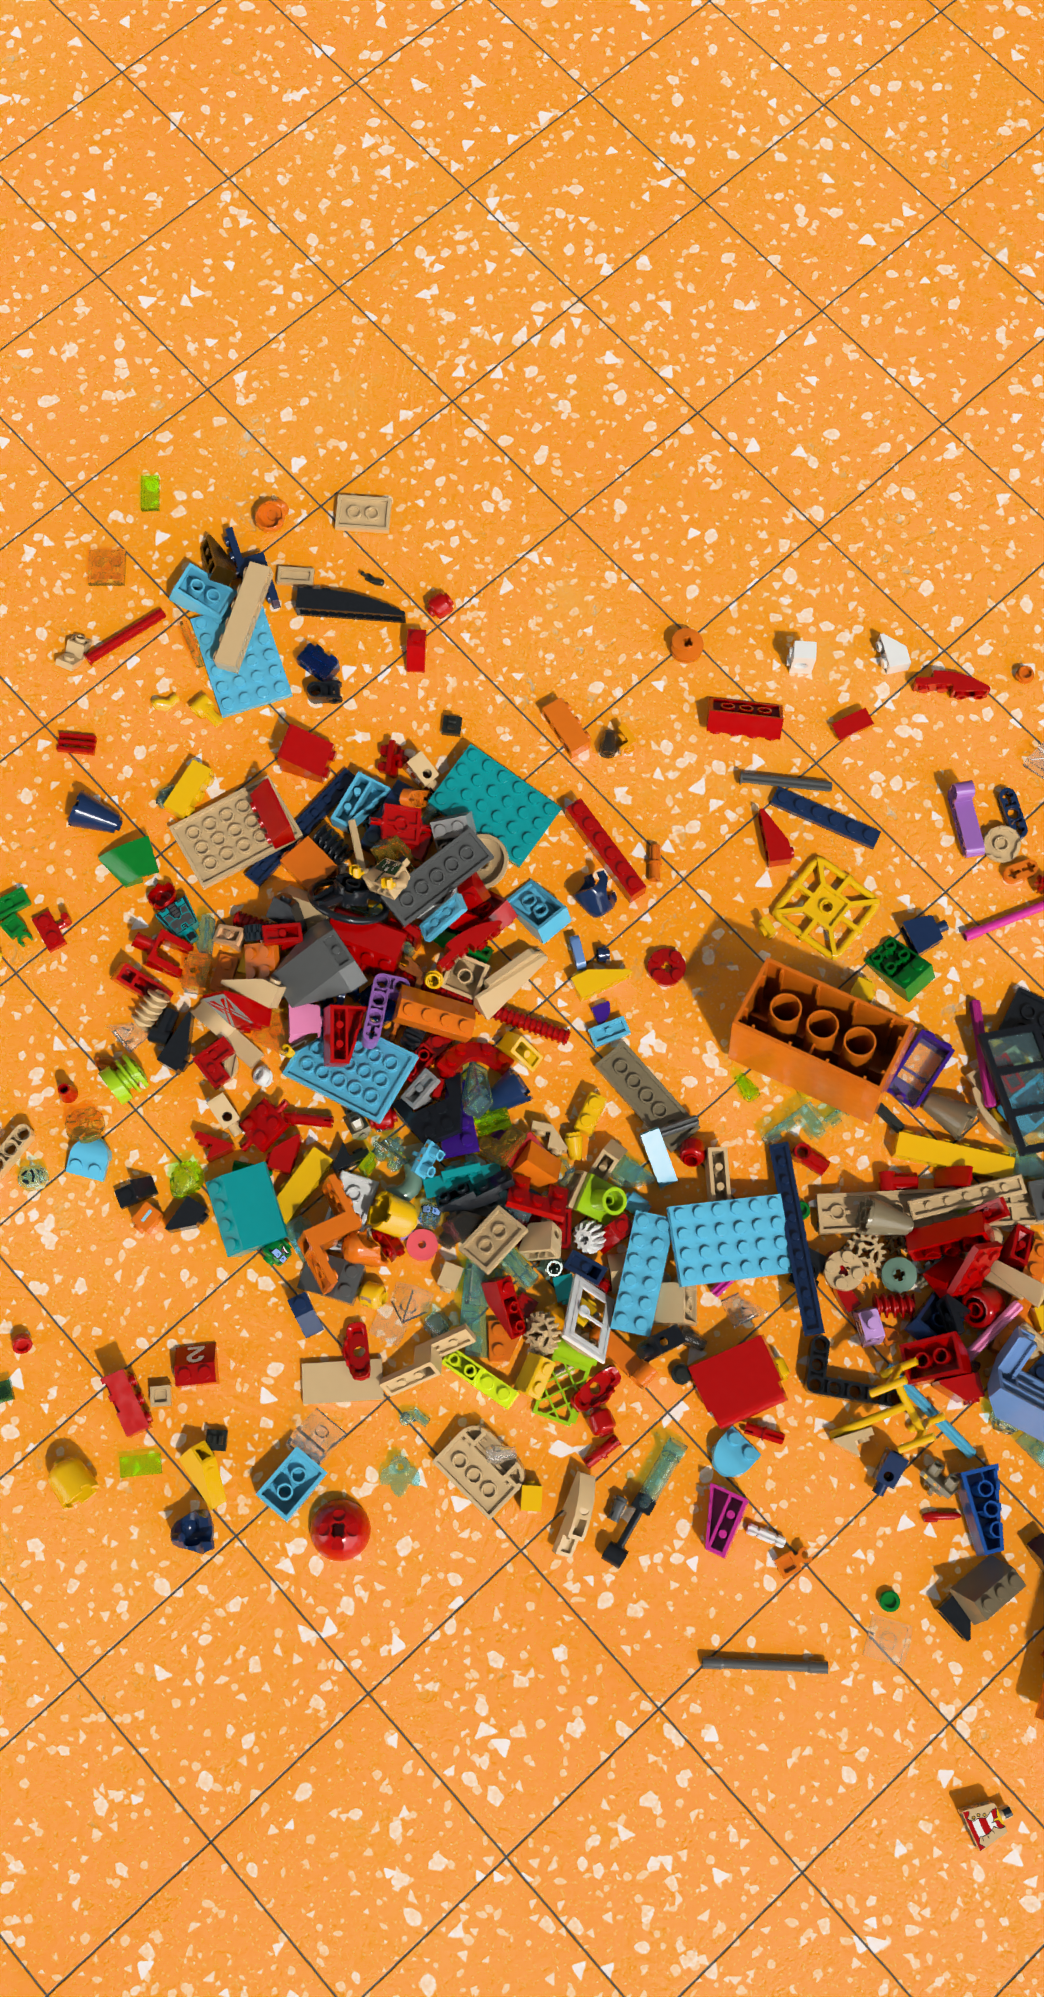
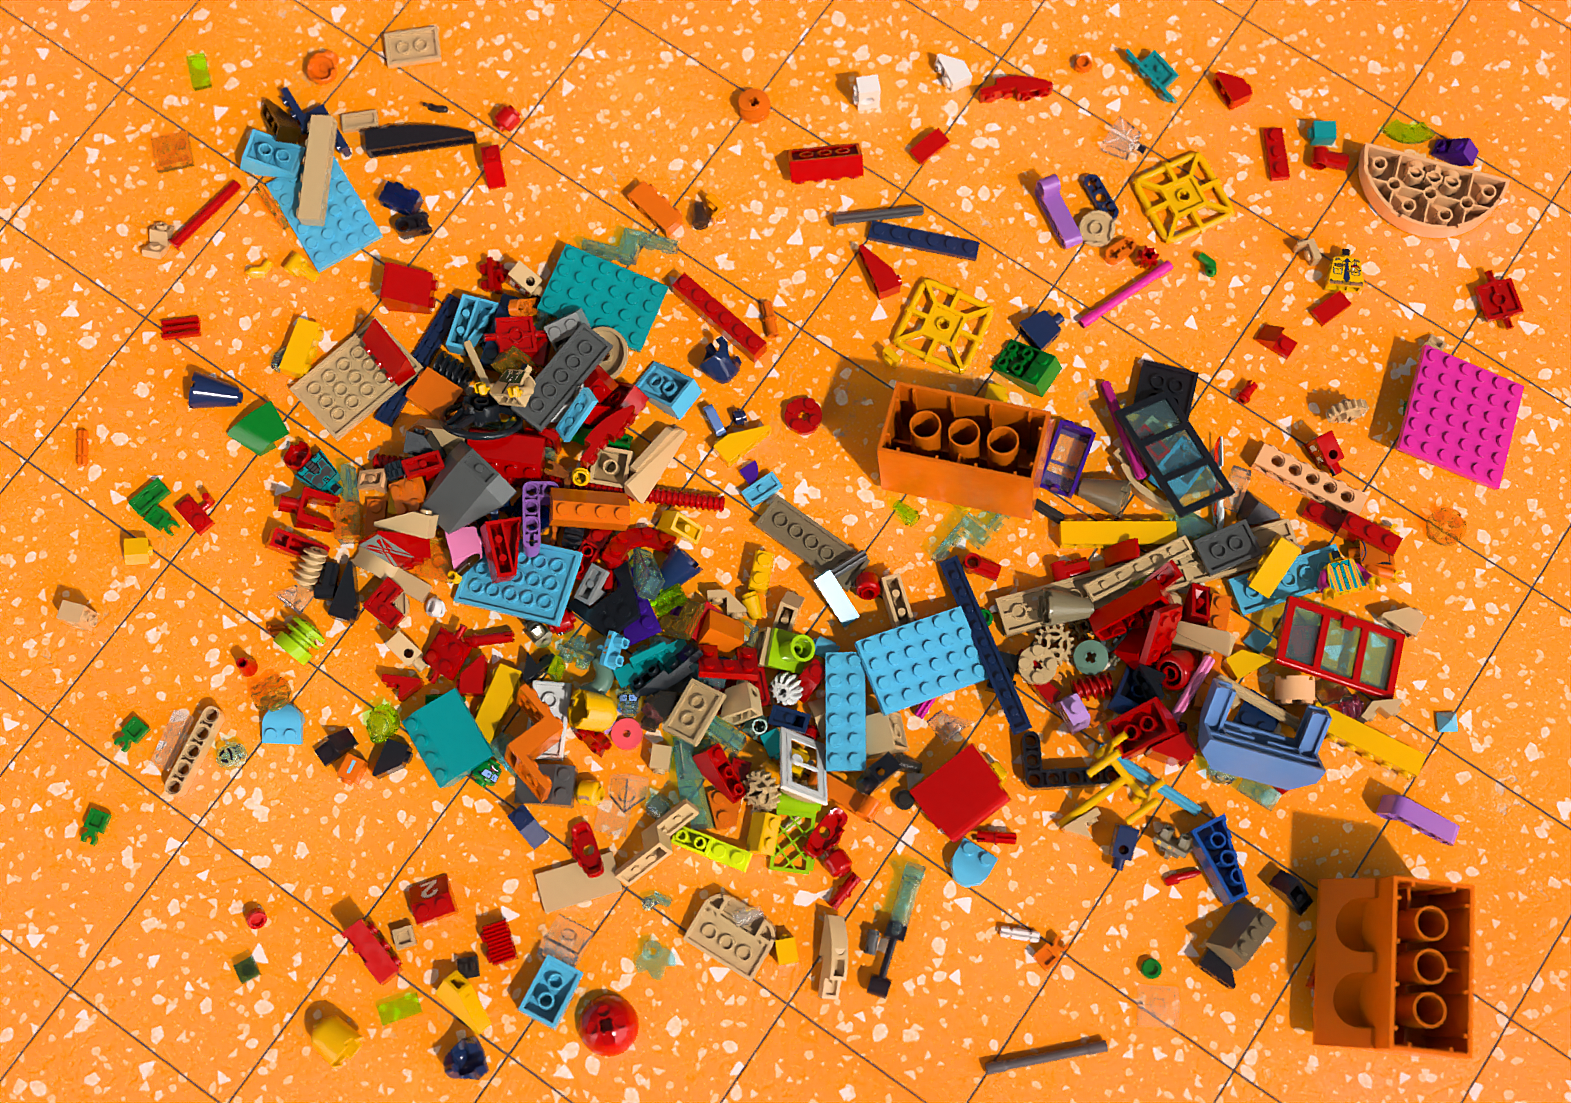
camera: 10 degrees left, 0 degrees up
orange piece [341,1229,389,1267] -> none
pearl dark grey tile [442,715,462,737] -> none
clear light blue slope [610,1155,657,1188] -> none
dark pink wedge [705,1482,749,1559] -> none
none -> red brick [480,919,519,966]
none -> clear light blue bracket [581,228,679,266]

